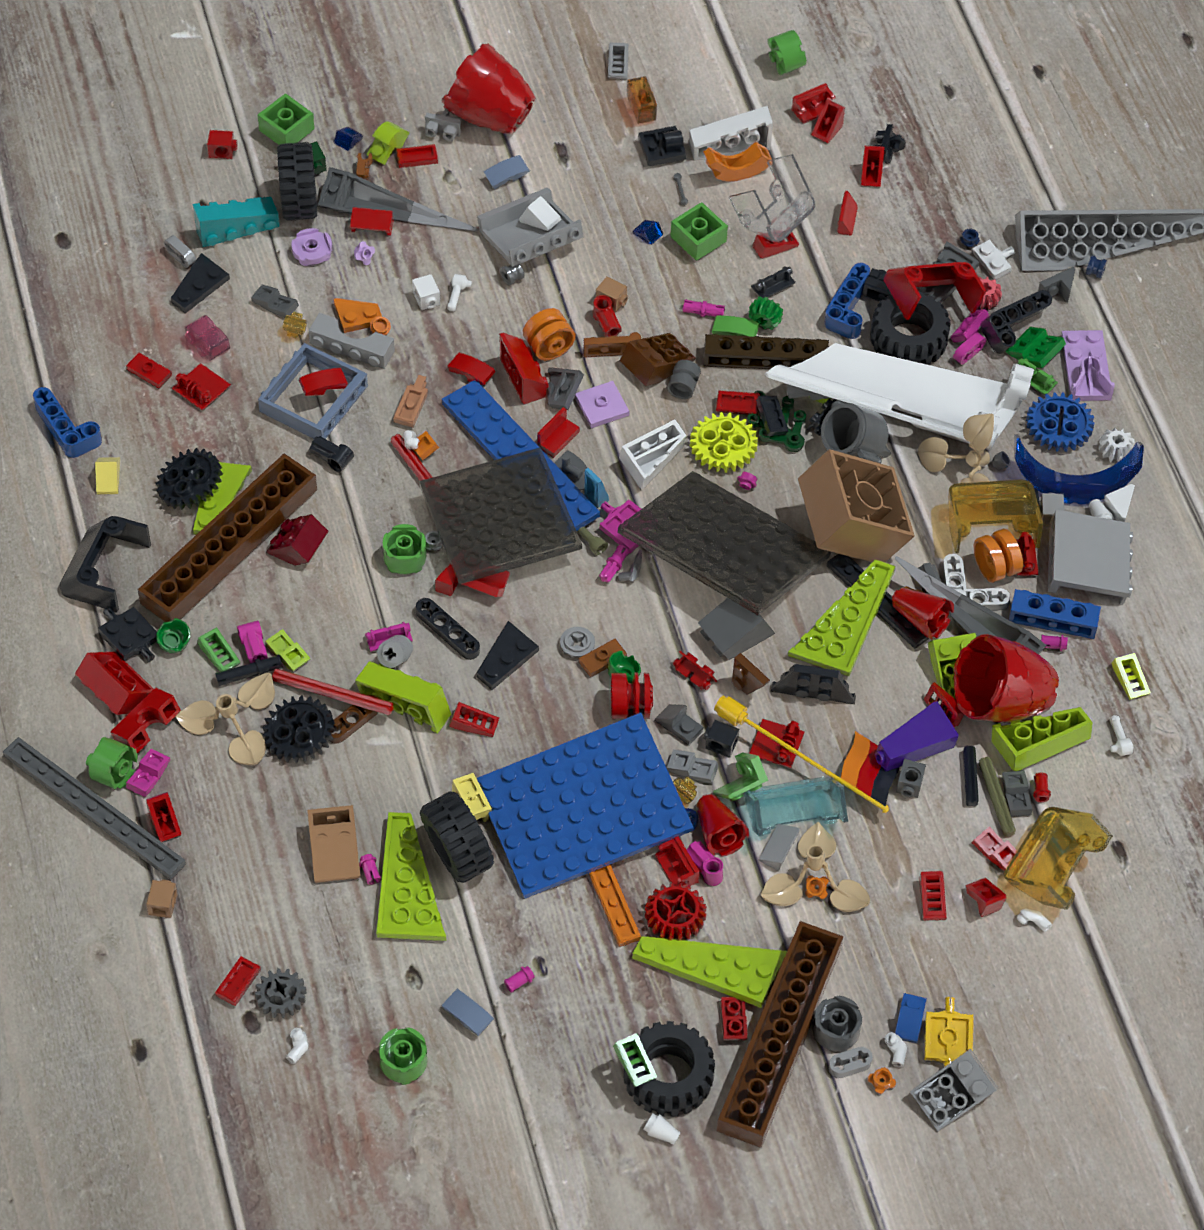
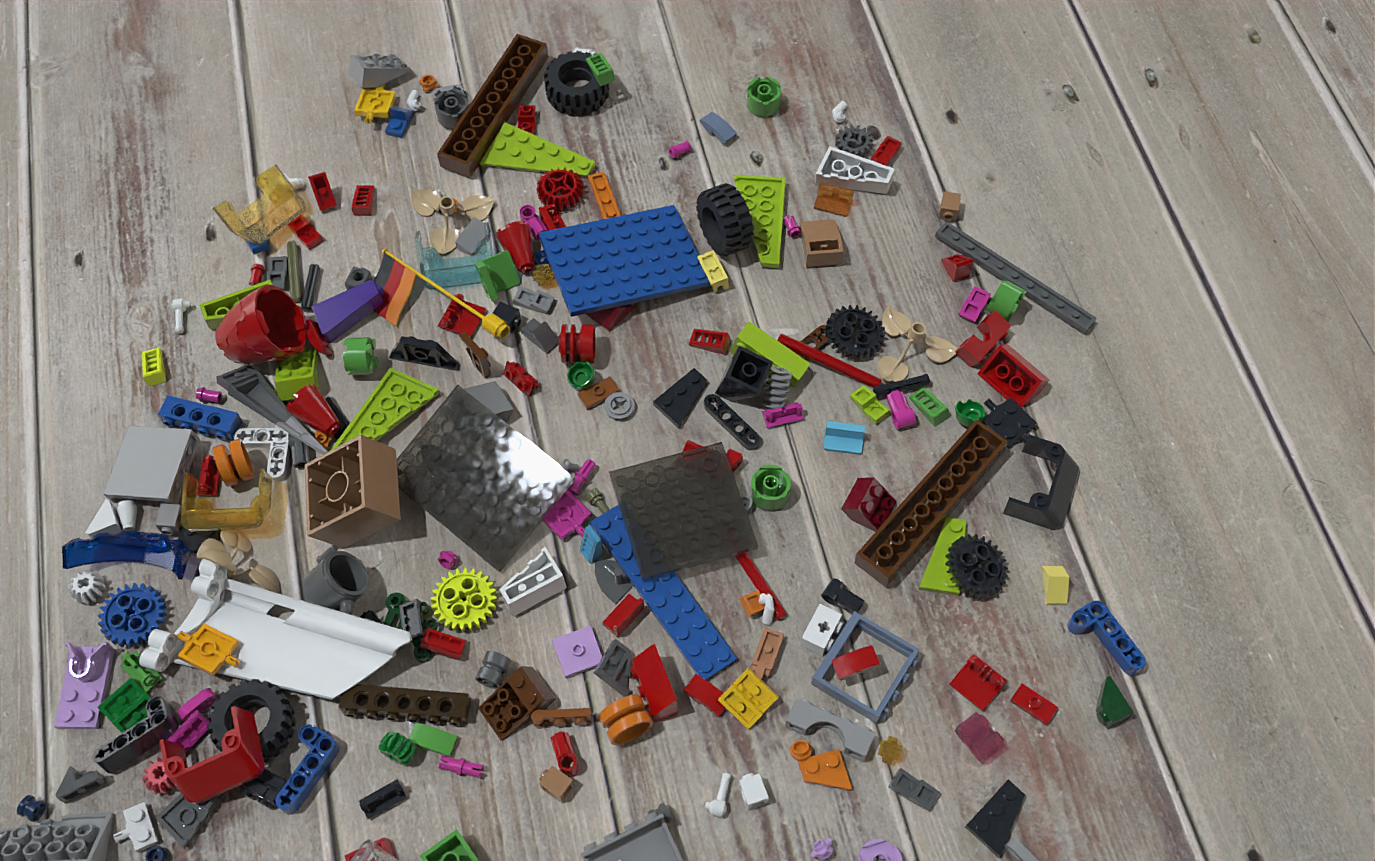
camera: 175 degrees left, 5 degrees up
none -> light orange plate [177,623,240,677]
none -> bright green brick [343,337,378,376]
none -> black slope [715,345,774,402]
none -> yellow slope [718,667,779,729]
none -> white brick [801,604,843,656]
none -> clear orange panel [814,182,854,217]
none -> white wedge [816,146,895,194]
none -> medium azure panel [823,421,865,455]
none -> dark green slope [1095,676,1133,729]

